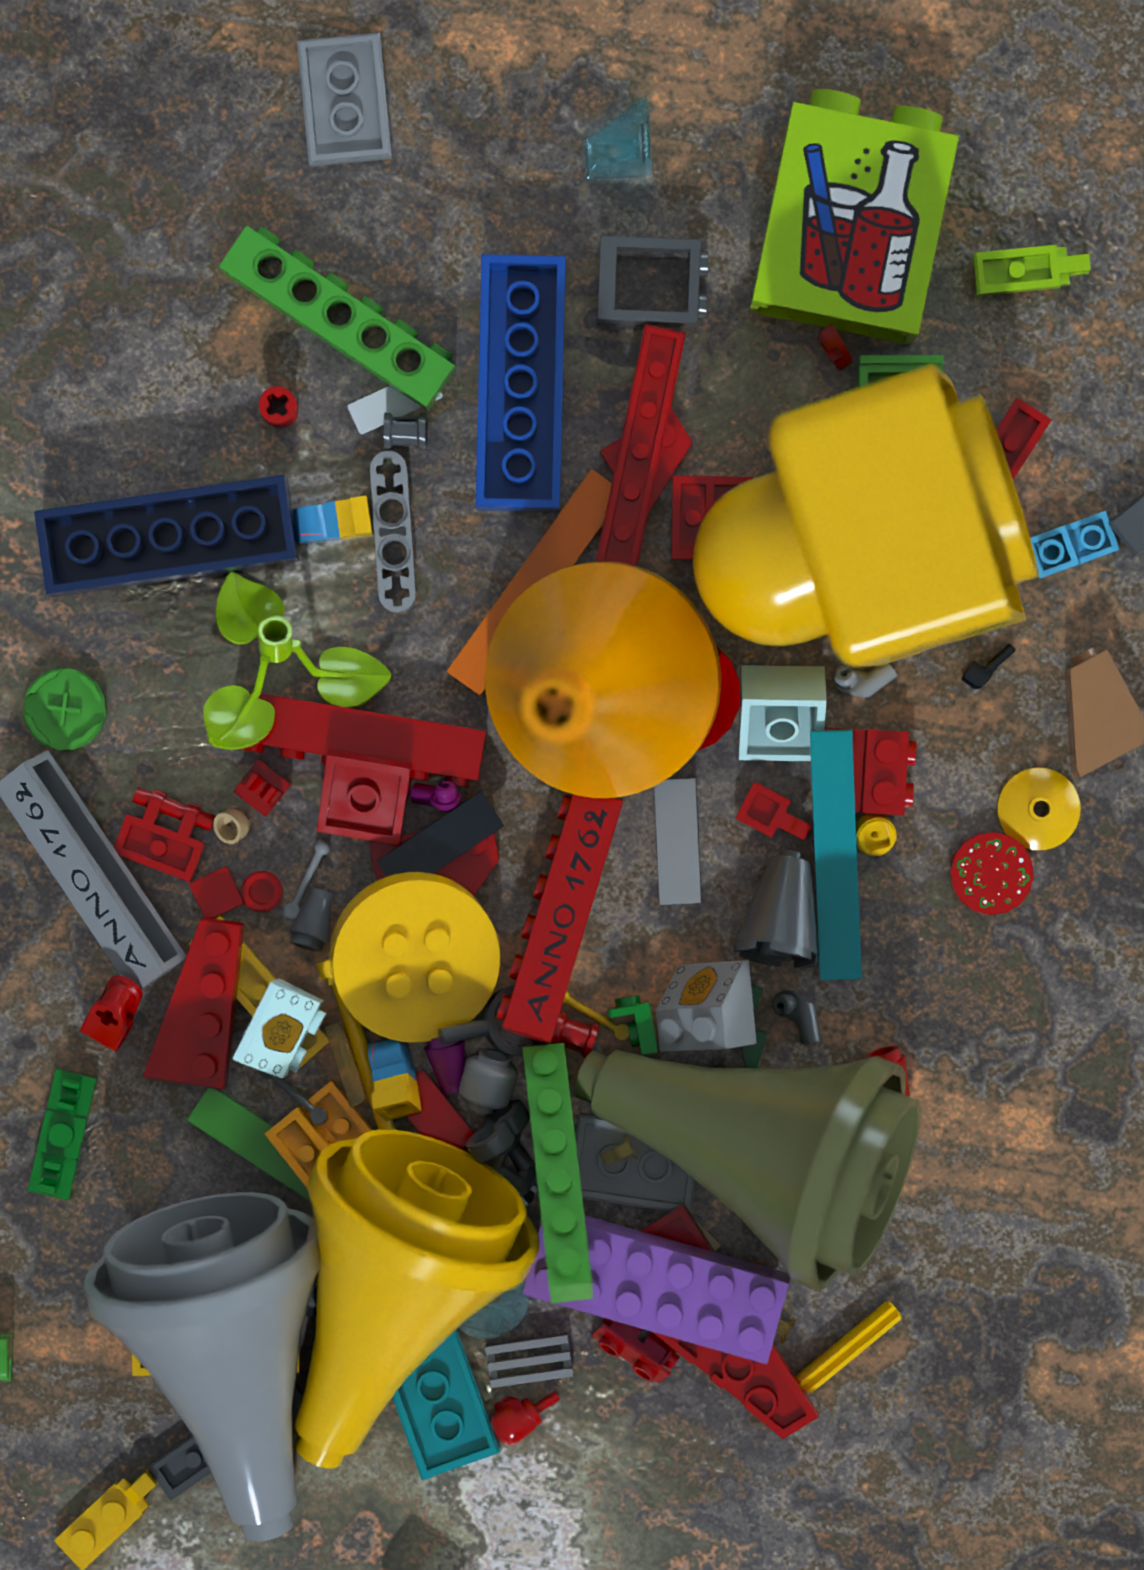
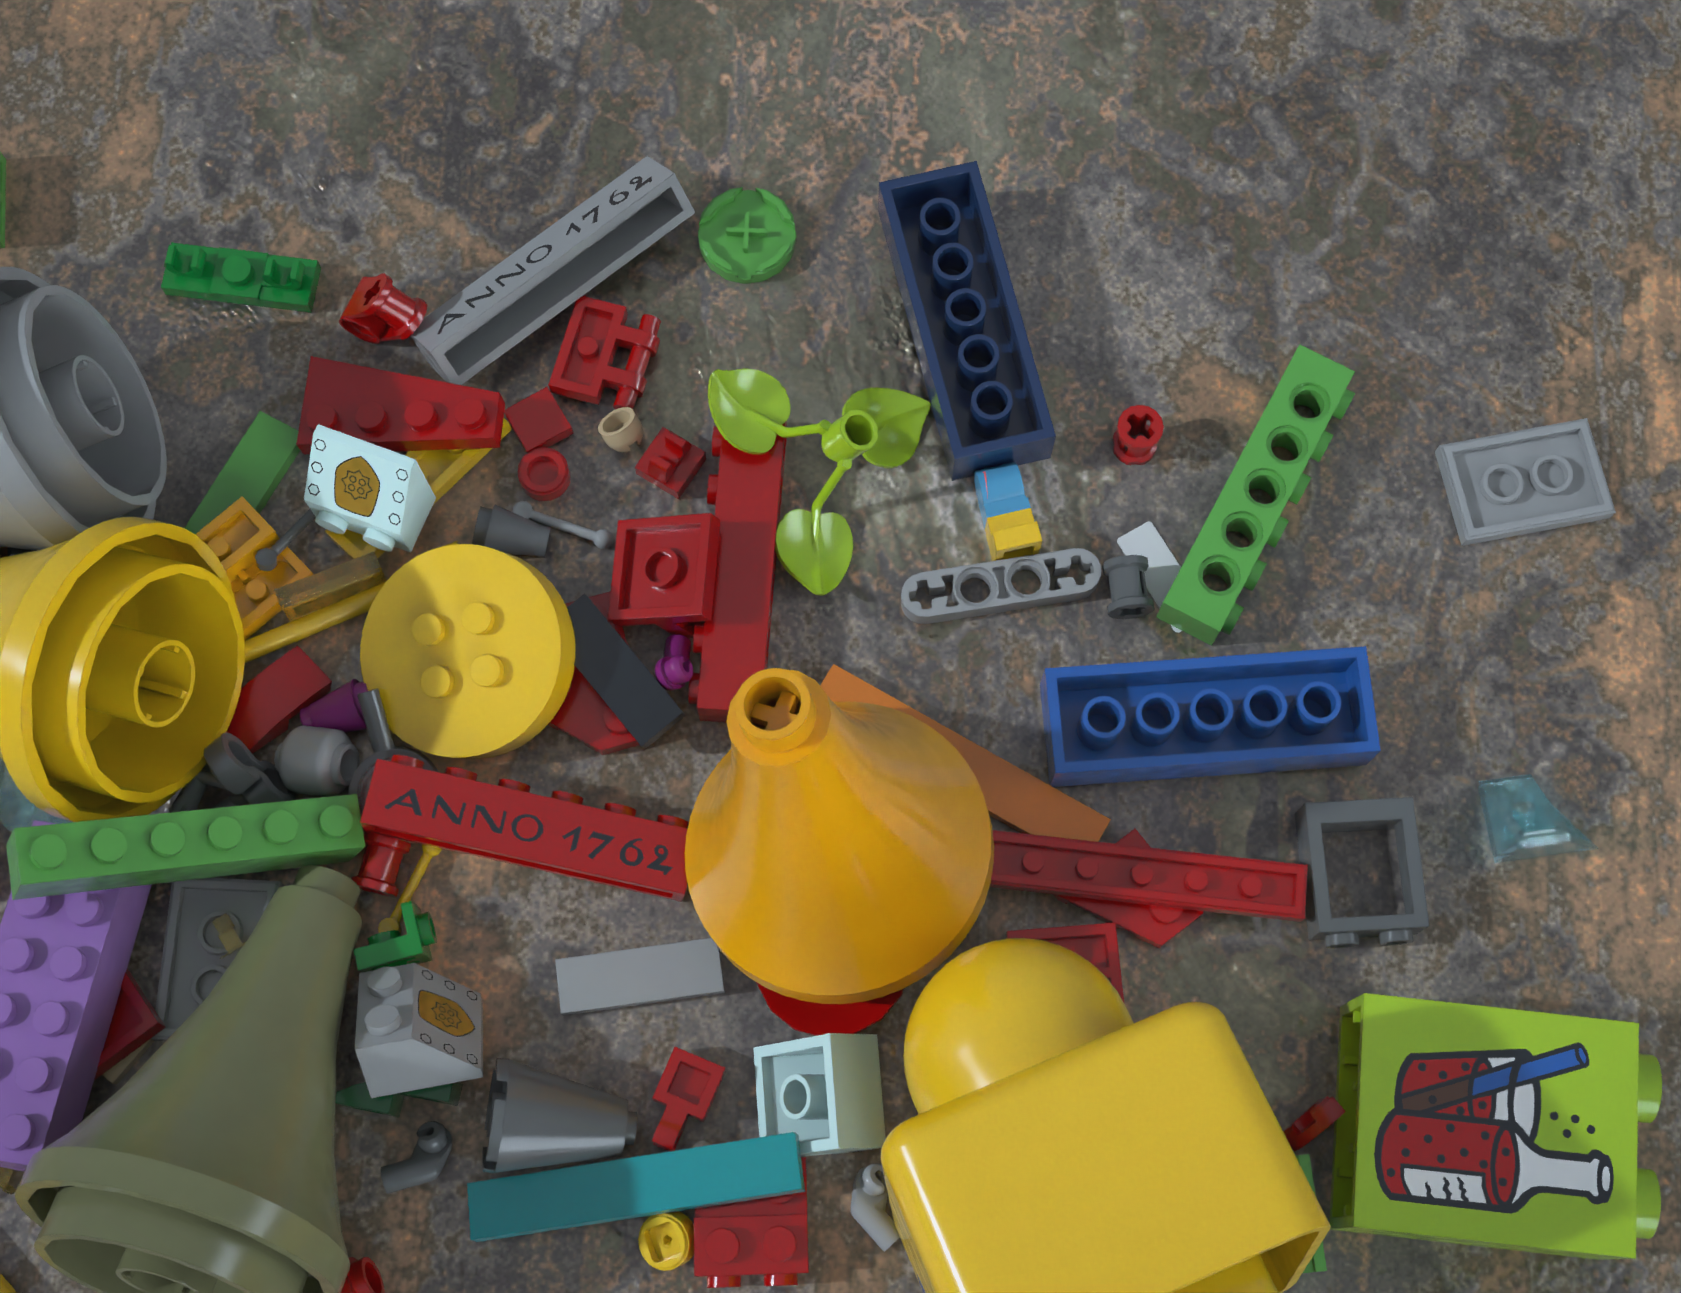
camera: 80 degrees right, 15 degrees down
leg [368,1038,422,1121] -> none

